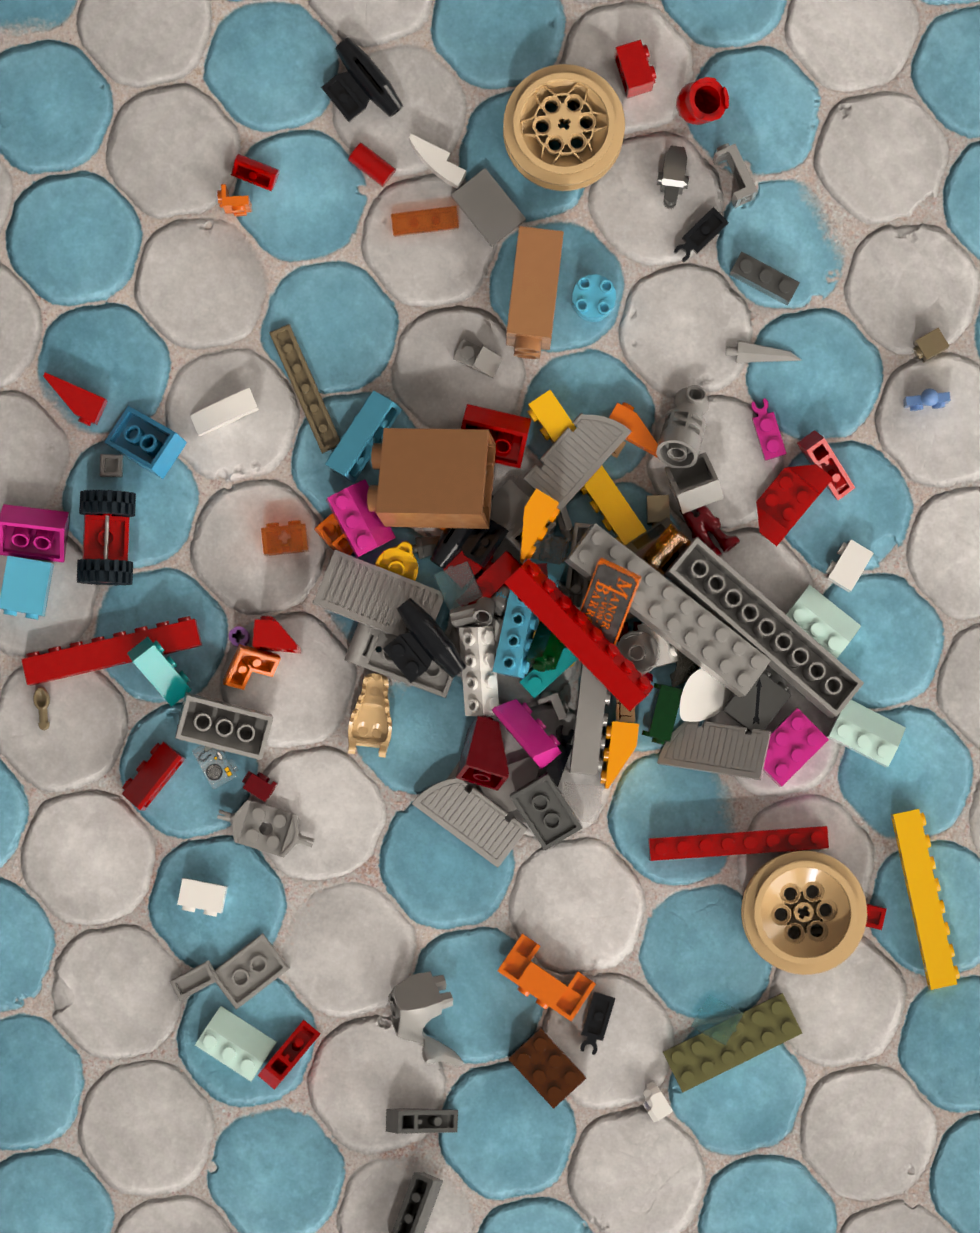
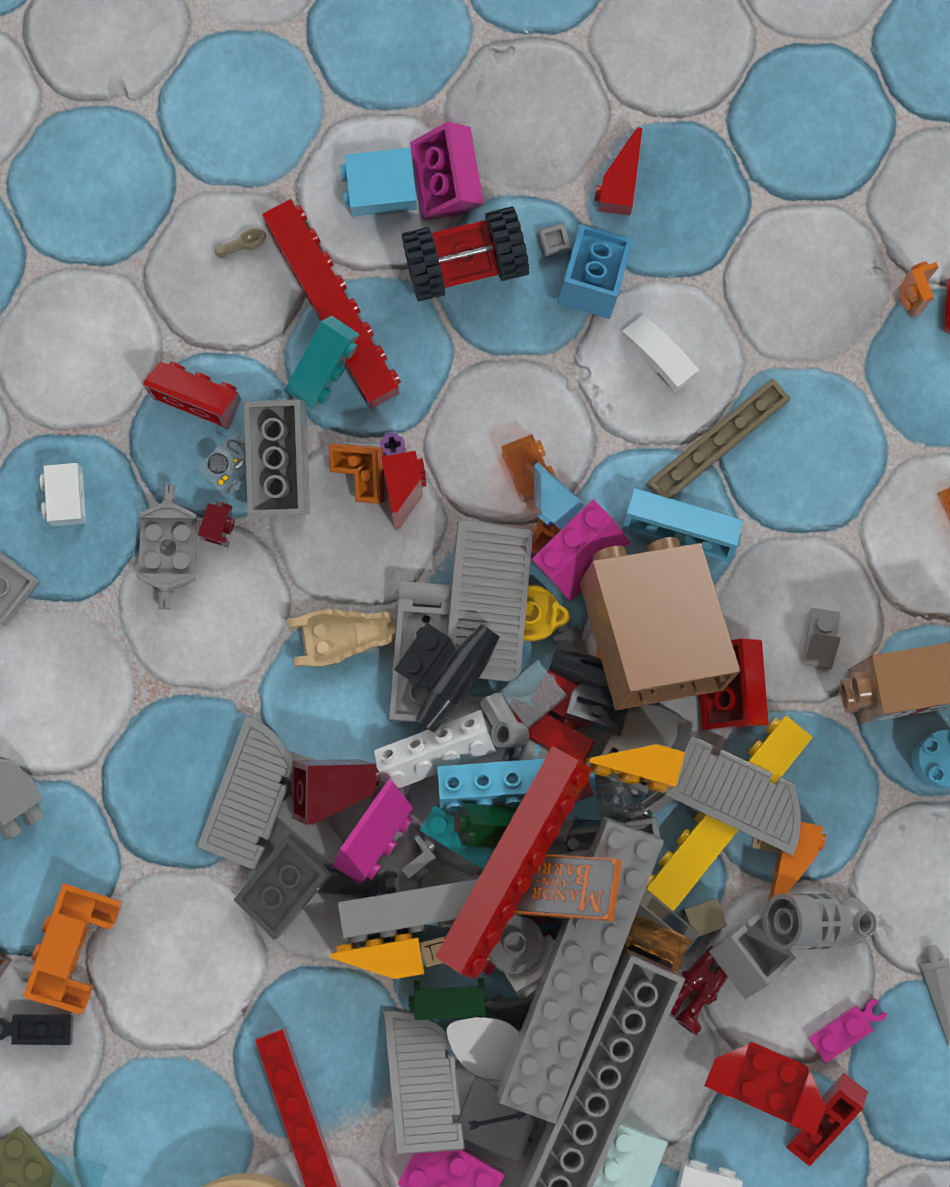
camera: 70 degrees right, 5 degrees down
none -> medium azure slope [534,462,584,530]

